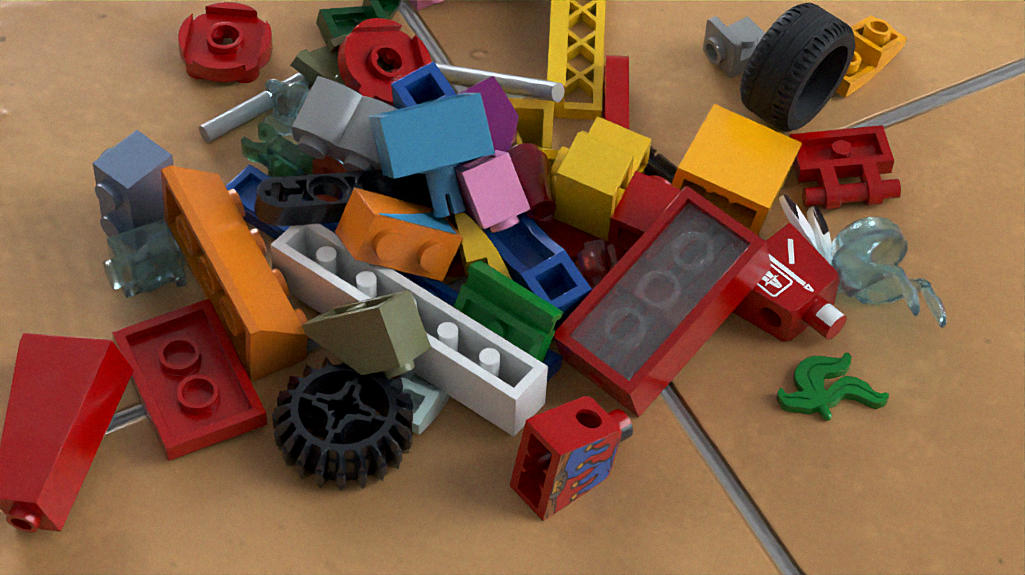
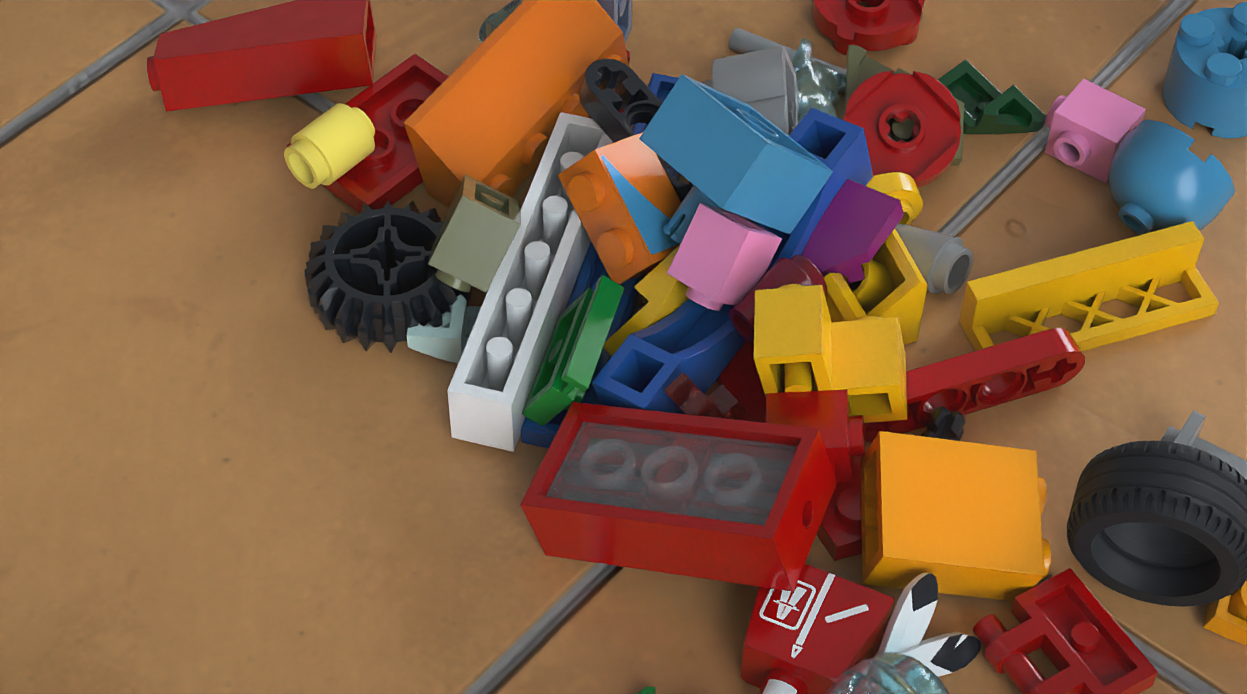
camera: 70 degrees right, 0 degrees up
light grey bar [435,63,565,102] -> none
red torso [509,396,633,521] -> none
none -> light yellow brick [284,103,375,189]

